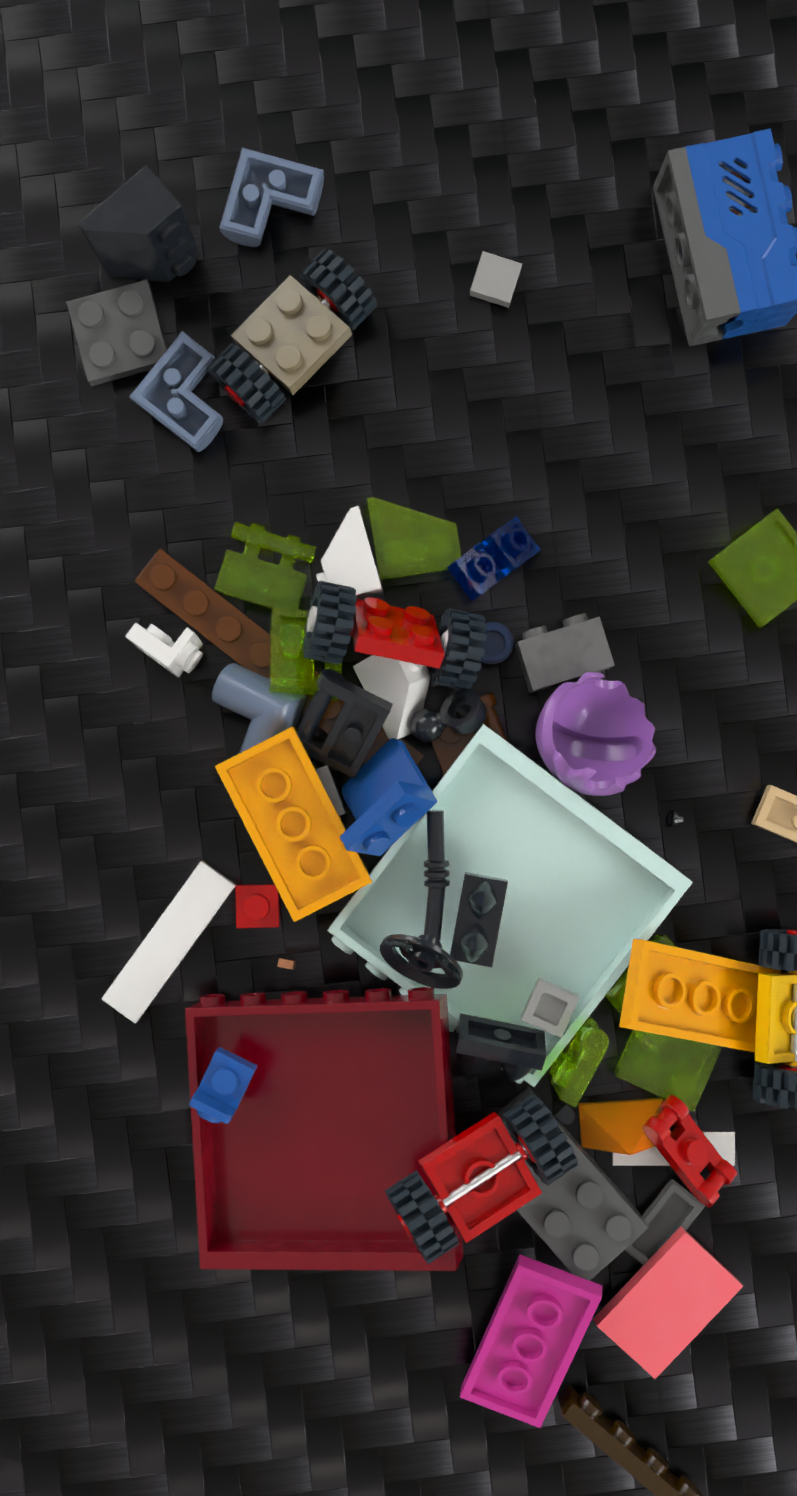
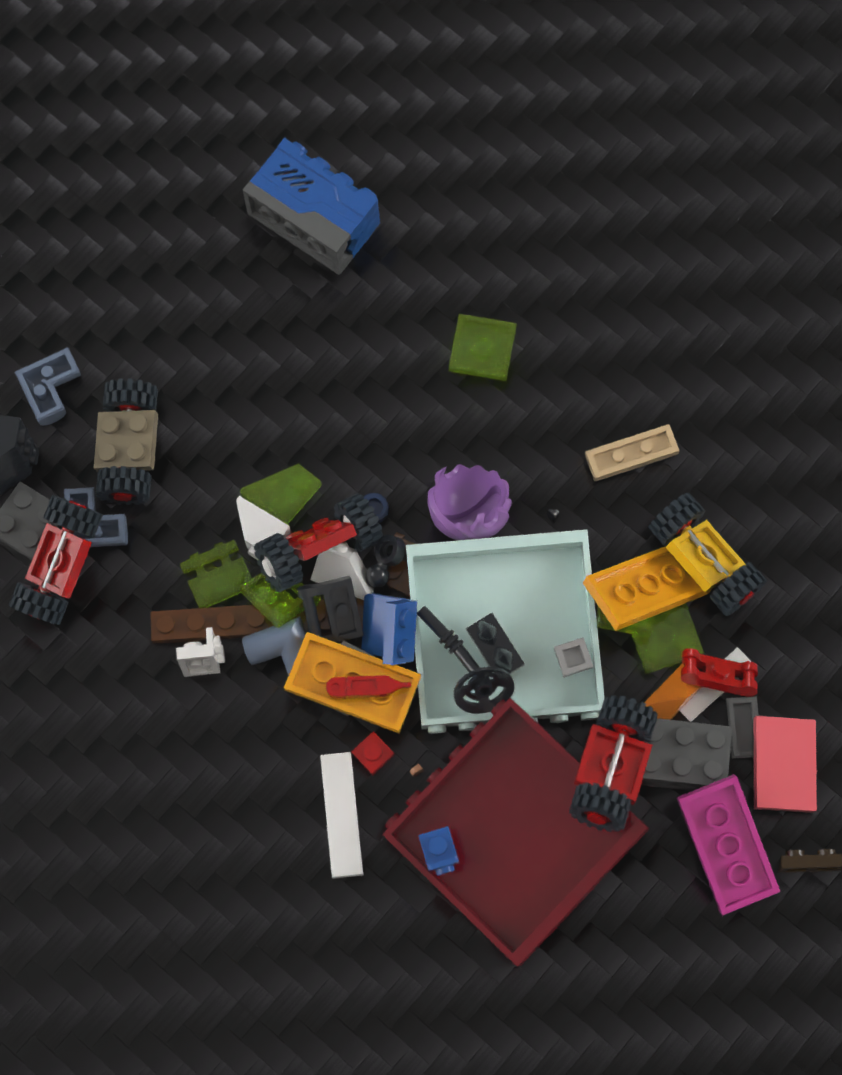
camera: 40 degrees left, 15 degrees down
clear blue slope [447,516,541,601] -> none
black tile [455,1013,546,1082] -> none
light grey tile [470,251,522,308] -> none
flat silver brick [515,613,615,693] -> none
clear neon green plate [549,1016,609,1108] -> none
none -> plate [9,495,103,625]
none -> red piece [326,675,411,699]

